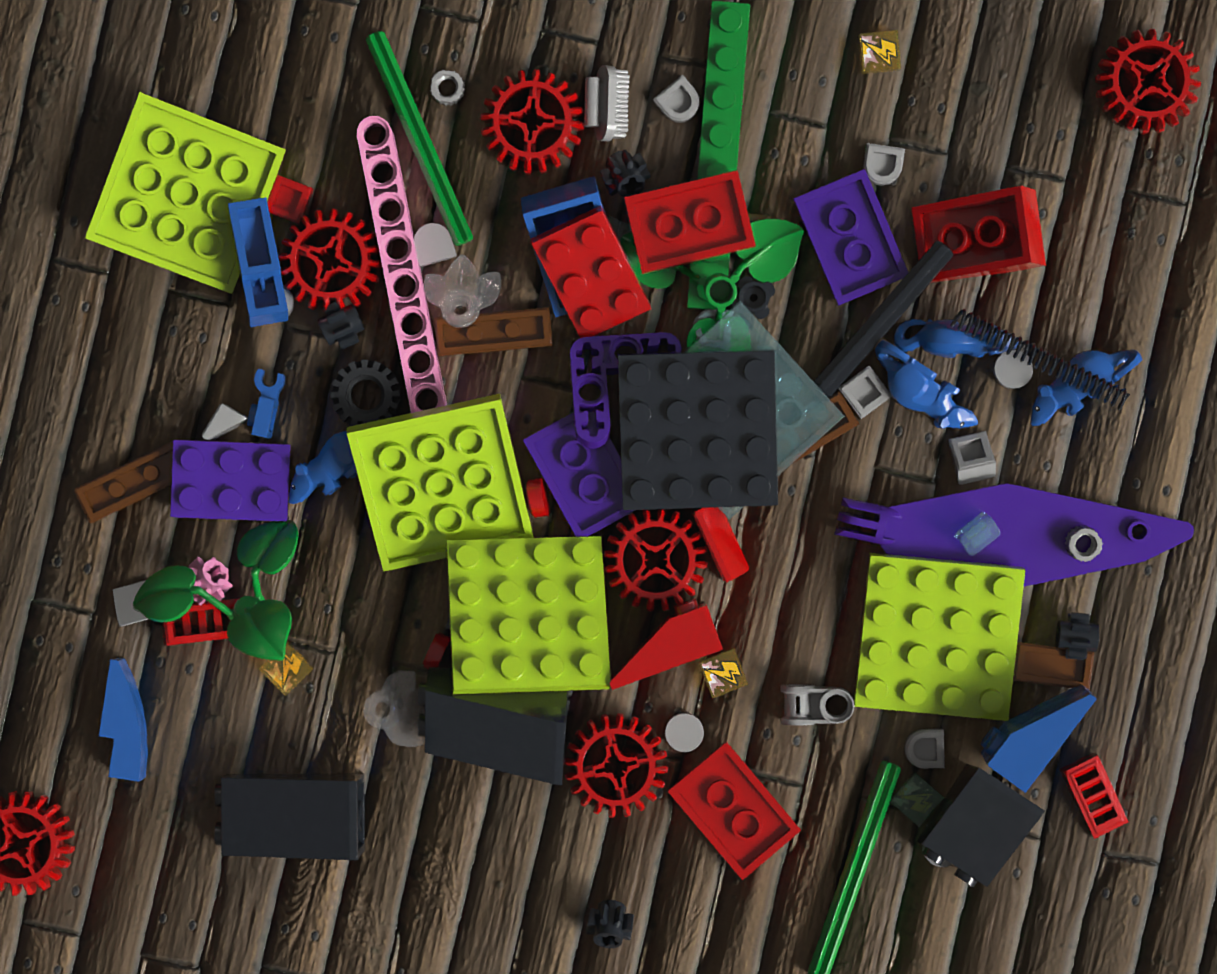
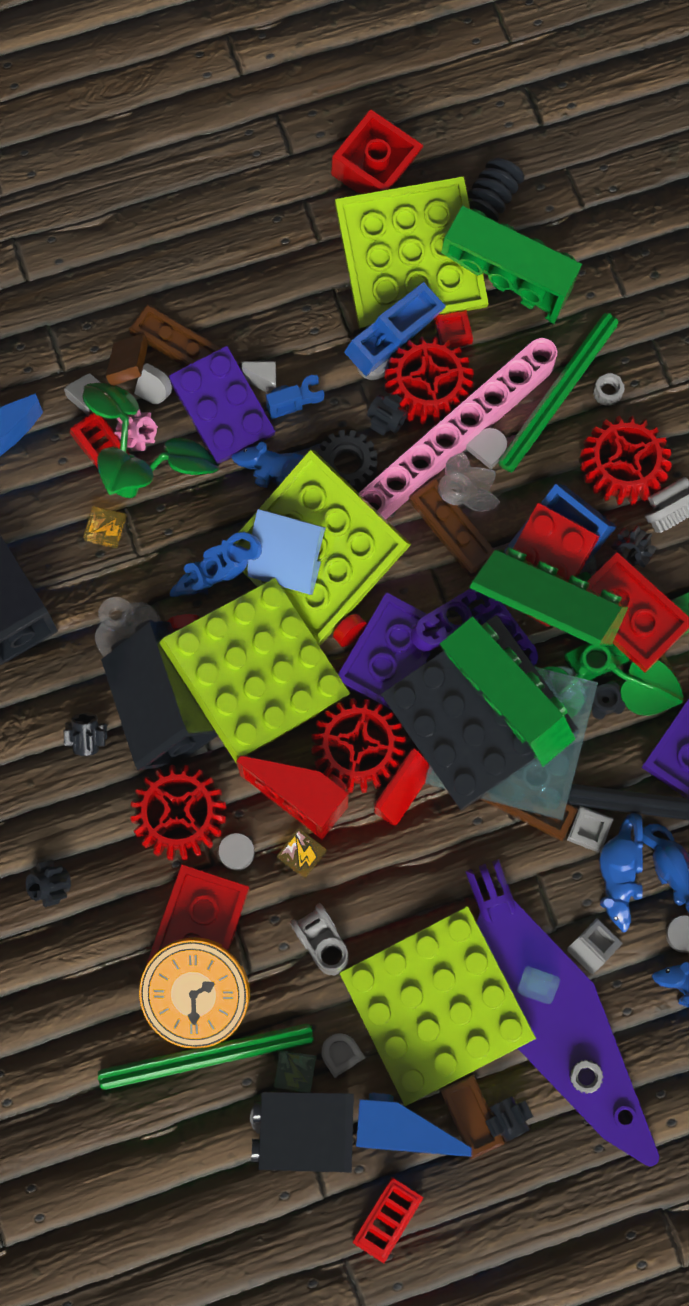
camera: 60 degrees right, 15 degrees down
none -> black gear [63,713,107,756]
none -> reddish brown tile [106,333,148,386]
none -> light grey tile [134,363,172,404]
none -> tile [139,937,250,1049]
none -> blue animal [170,532,262,597]
none -> medium blue slope [248,509,326,595]
none -> red slope [331,109,423,194]
none -> green wedge [440,616,576,767]
none -> green wedge [441,206,582,324]
none -> black piece [467,158,525,222]
none -> green slope [470,546,628,647]

